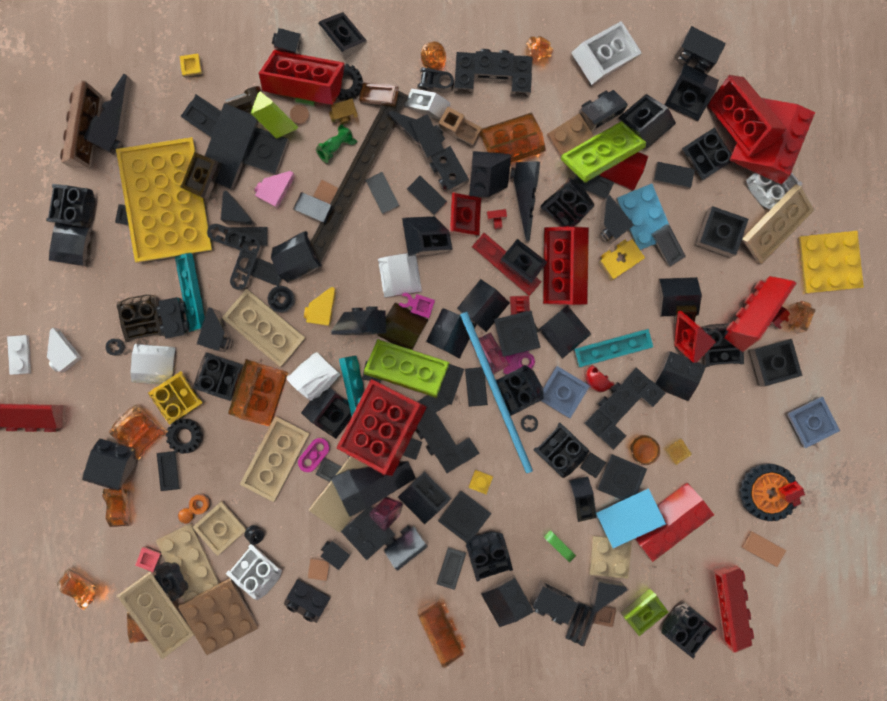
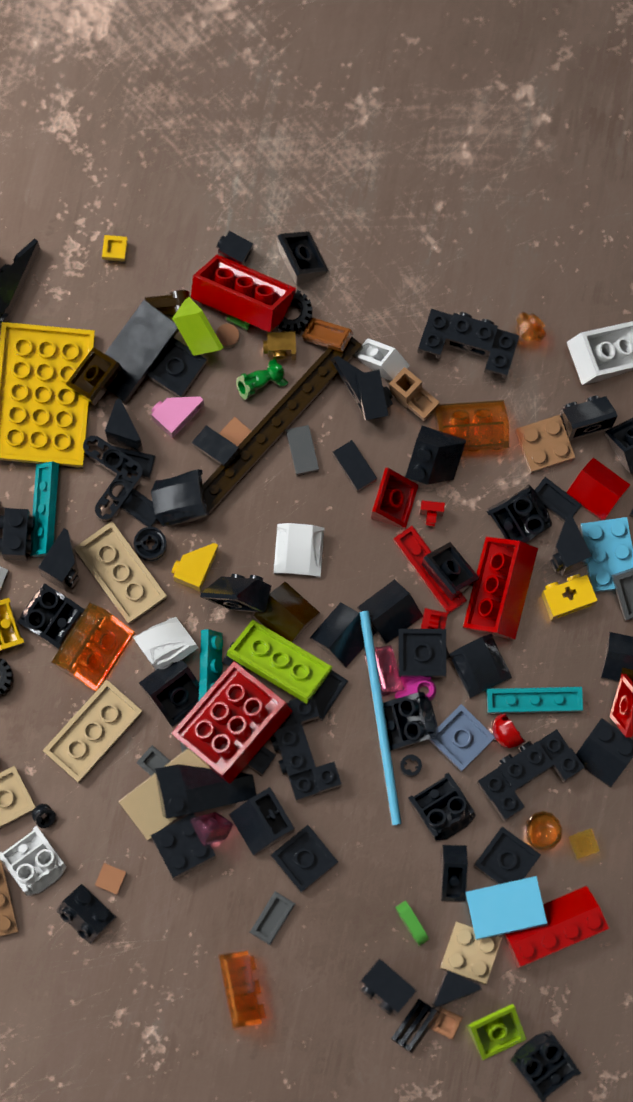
camera: 10 degrees right, 10 degrees down
black plate [180,94,221,138] -> none
dark pink plate [298,438,330,472] -> none
black brick [320,539,352,571] -> none
black slope [383,525,428,571] -> none
dark pink plate [399,293,435,318] -> none
black slope [402,216,452,256] -> none
black piece [417,68,454,93] -> none
clear orange plate [421,41,446,70] -> none
black brick [429,146,469,193] -> none
black tile [465,367,488,407] -> none
black slope [466,531,513,582] -> none
yellow plate [468,469,493,494] -> none
black slope [481,575,534,627] -> none
black wedge [510,161,540,243] -> none
lime tile [561,121,646,182] -> none
black tile [579,452,607,478] -> none
red slope [714,566,754,653] -> none

